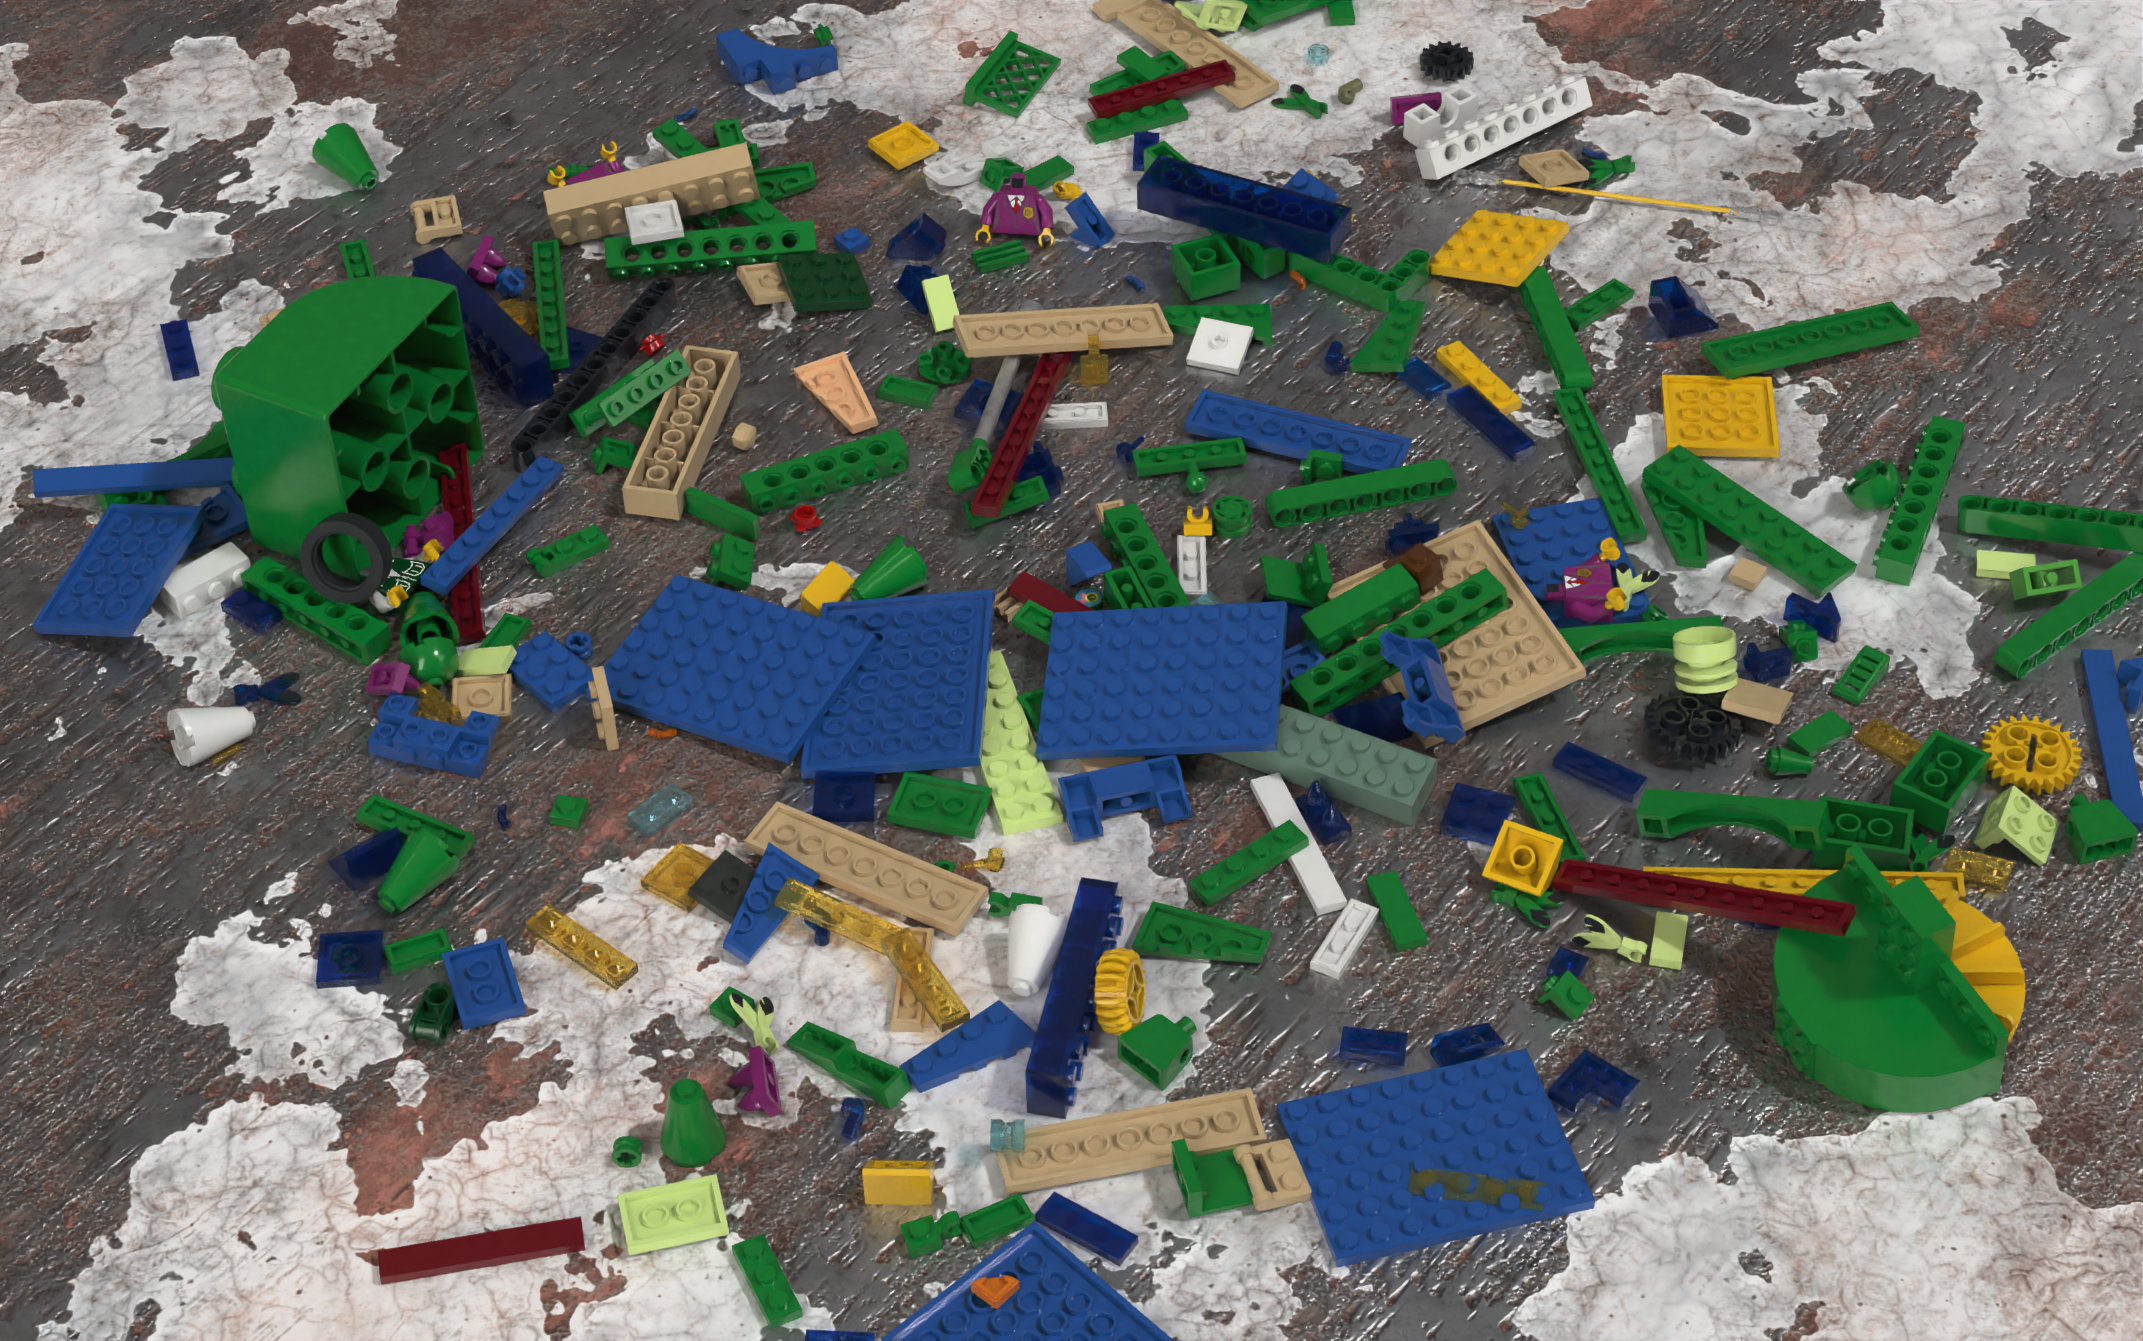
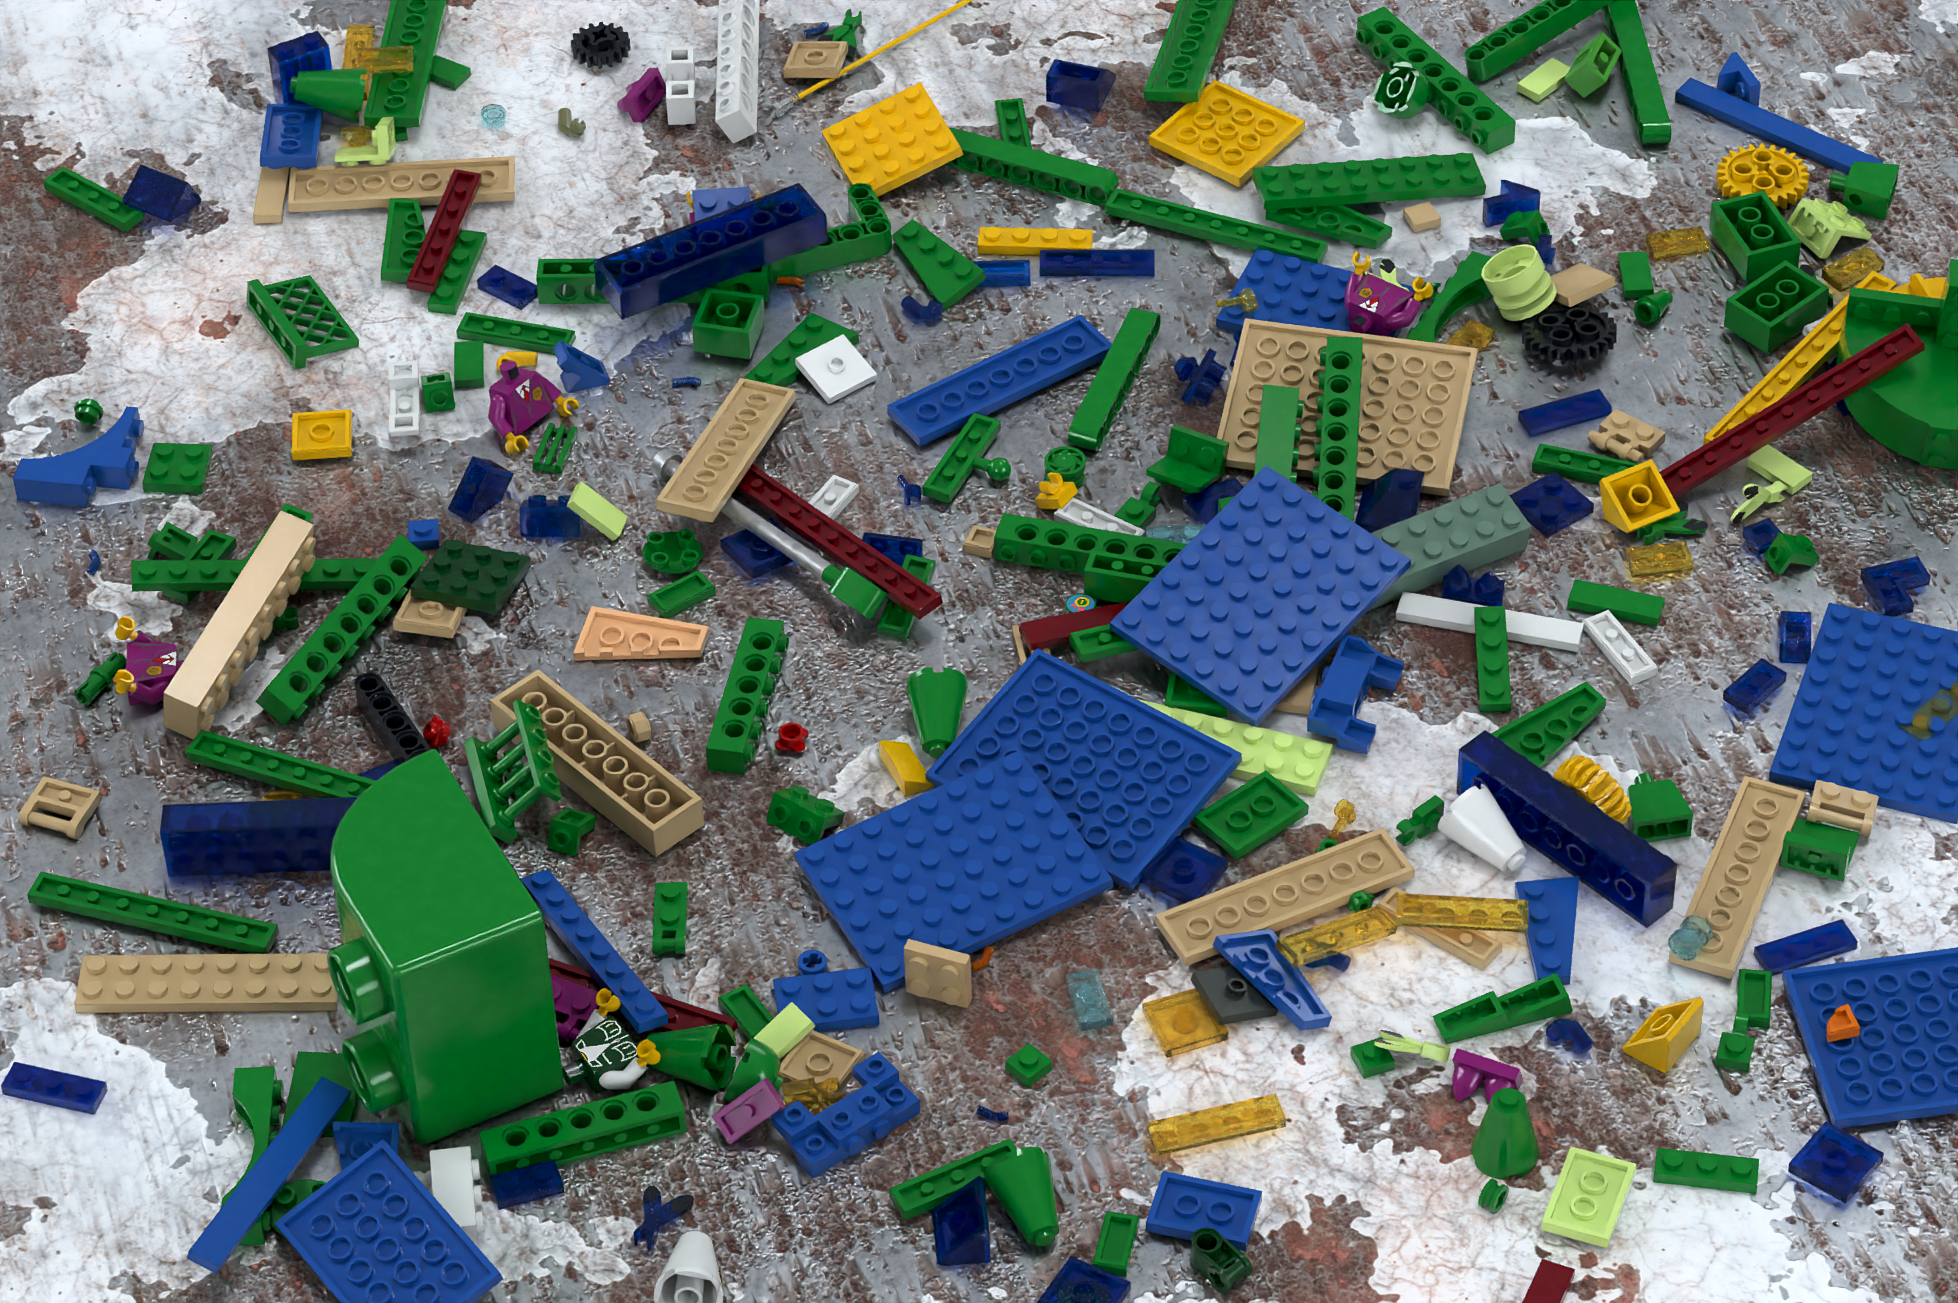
camera: 55 degrees left, 0 degrees up
black tyre [300,512,392,603] -> none
magenta tile [463,235,507,288] -> none
blue gear [494,265,526,298] -> none
white plate [624,200,684,245] -> none
green tile [684,486,761,542] -> none
blue slope [1065,541,1112,587] -> none
clear yellow plate [1080,335,1109,384] -> none
green tile [1116,46,1169,83] -> none
green piece [1271,84,1328,119] -> none
green bracket [1300,449,1343,485] -> none
blue bracket [1379,630,1466,745] -> none
reddish brown slope [1383,542,1444,596] -> none
green arch [1636,788,1831,851] -> none
green slope [1832,645,1890,706] -> none
none -> green plate [142,443,213,494]
none -> green tile [456,312,576,355]
none -> green plate [1114,481,1161,530]
none -> green piece [1347,891,1374,914]
none -> clear yellow plate [1444,319,1495,354]
none -> tan plate [1588,409,1666,464]
none -> clear yellow plate [1626,541,1693,578]

